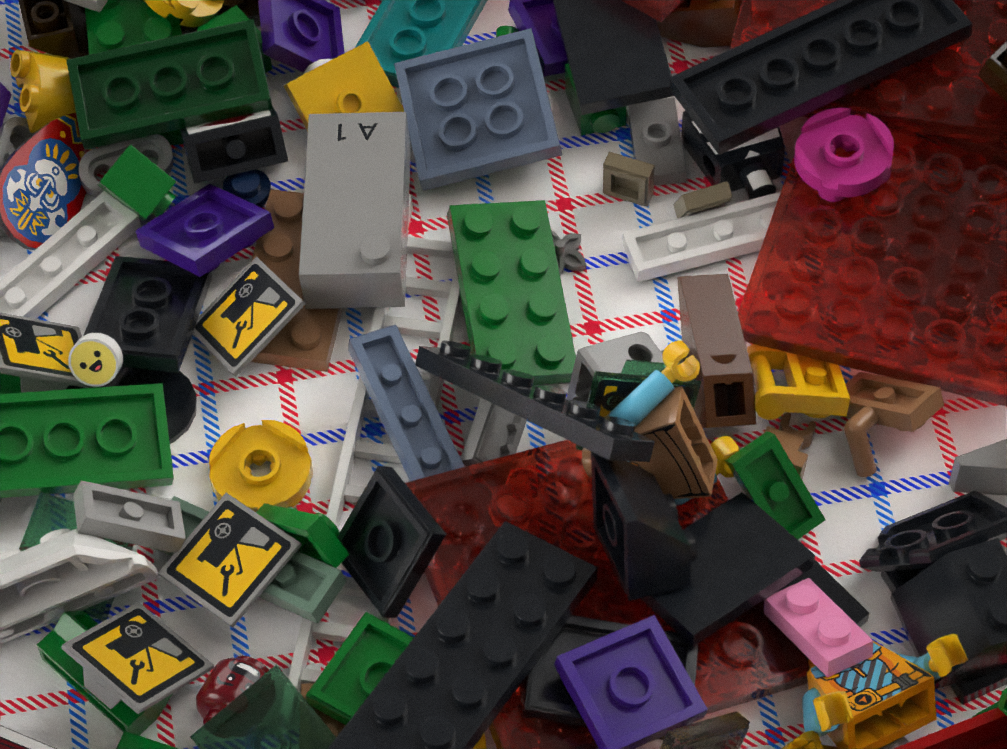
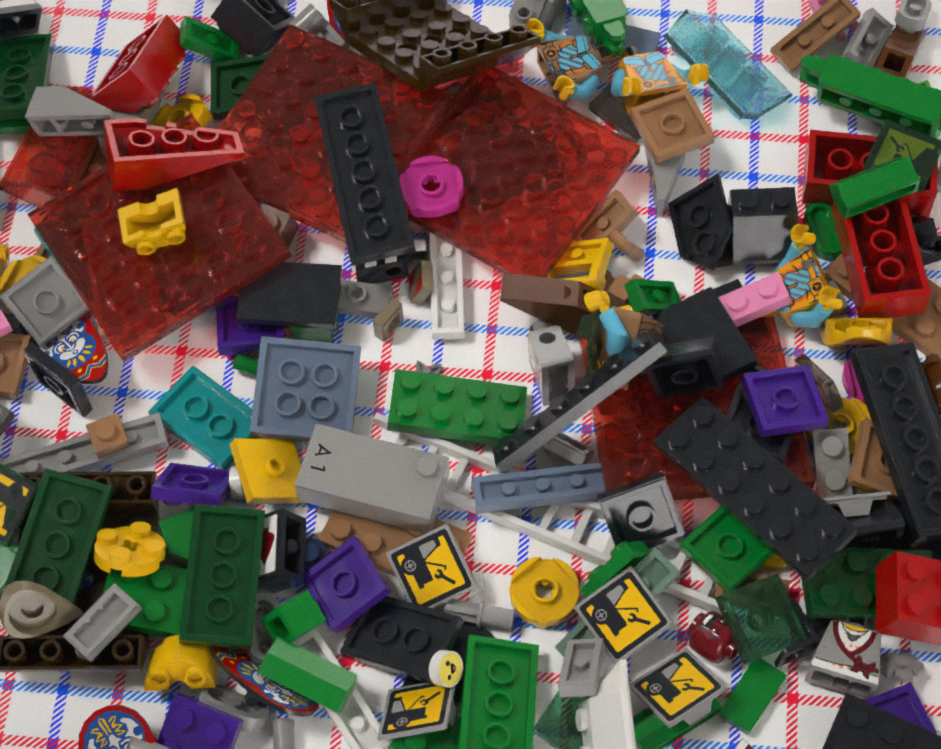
camera: 75 degrees left, 5 degrees up
none -> green piece [257,636,358,713]
none -> light grey axle [444,599,515,632]

